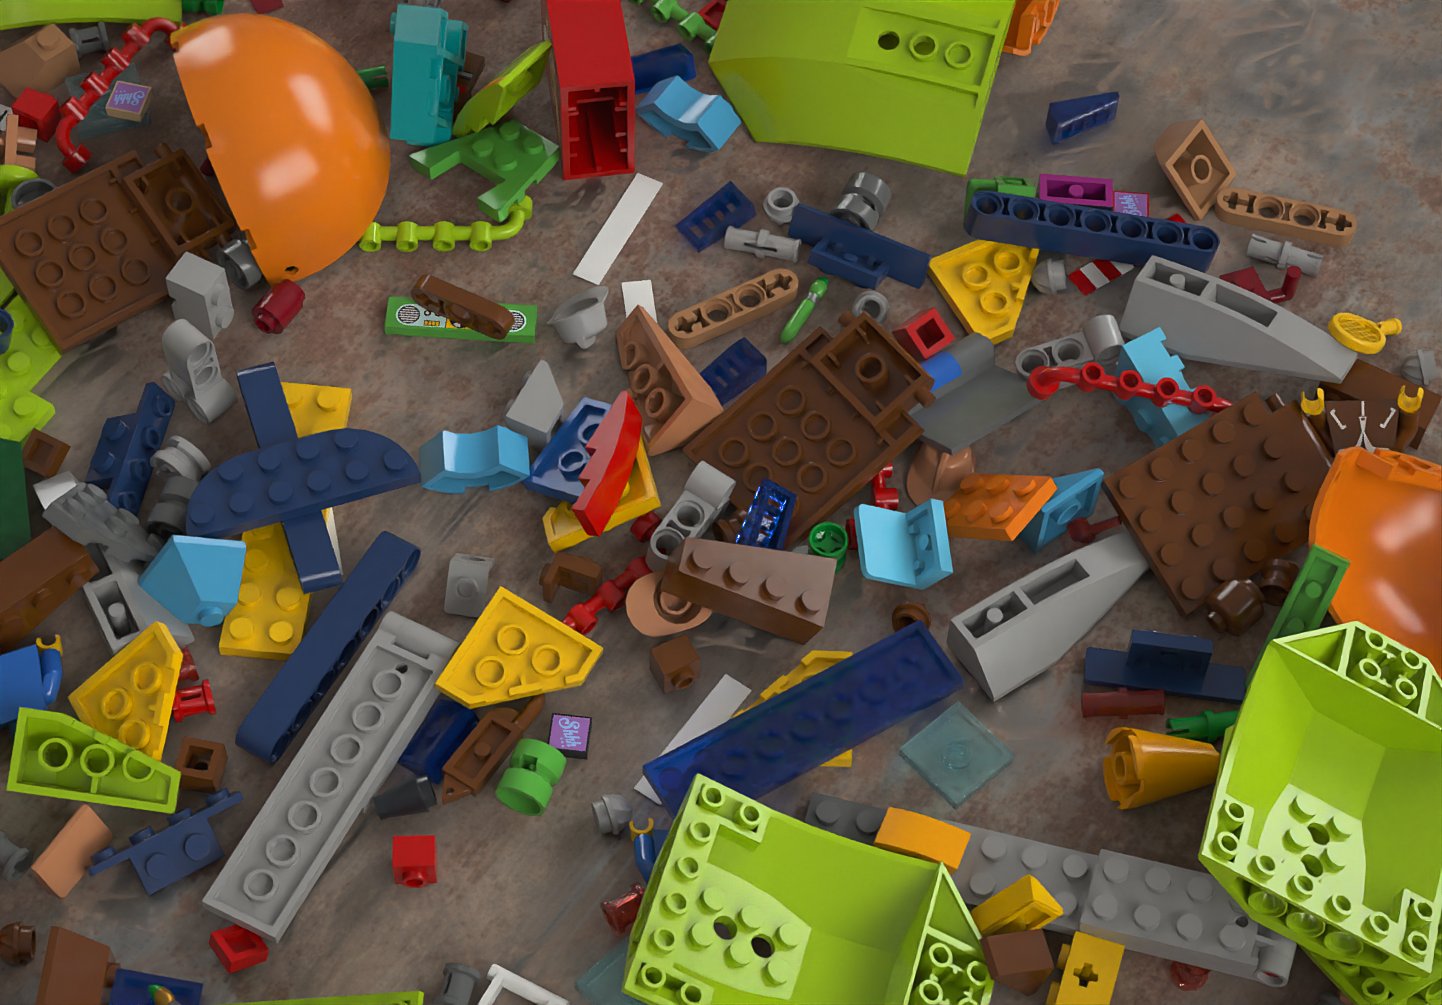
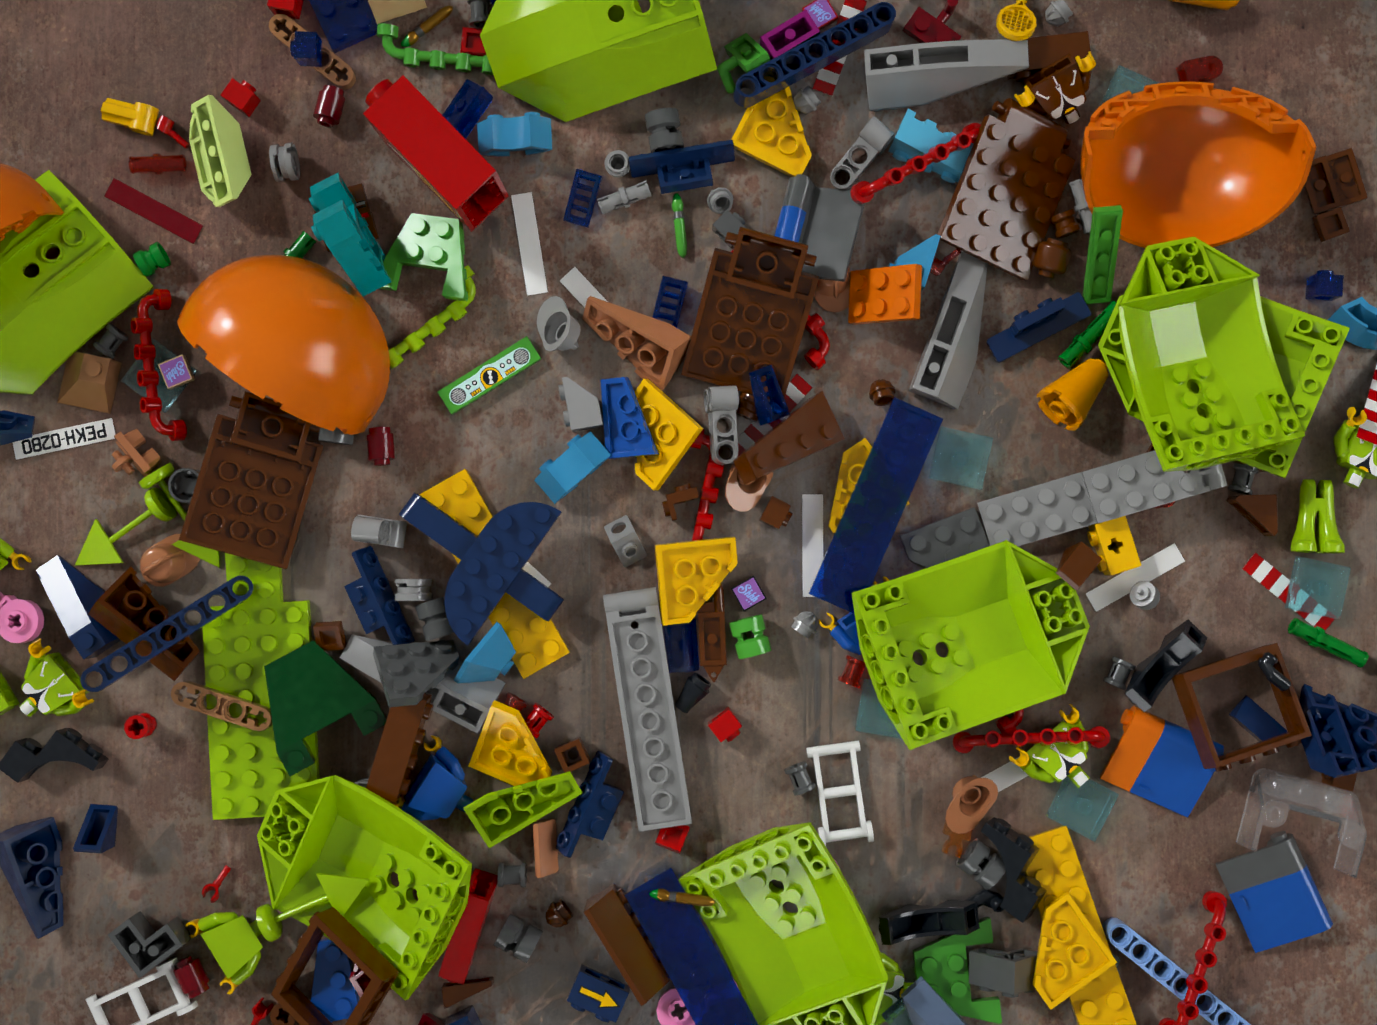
camera: 30 degrees left, 30 degrees up
red plate [11,87,62,143] -> none
light grey brick [165,251,234,340] -> none
dark blue beam [235,531,421,764] -> none
reddish brown beam [410,274,515,340] -> none
lime slope [452,40,552,138] -> none
red slope [572,391,643,537] -> none
medium nougat beam [668,268,799,349] -> none
green wheel [807,522,848,574] -> none
medium azure bracket [854,498,953,590] -> none
light orange slope [873,807,971,875] -> none
red brick [891,307,955,362] -> none
yellow slope [971,874,1063,938] -> none
clear red pin [1081,687,1165,720] -> none

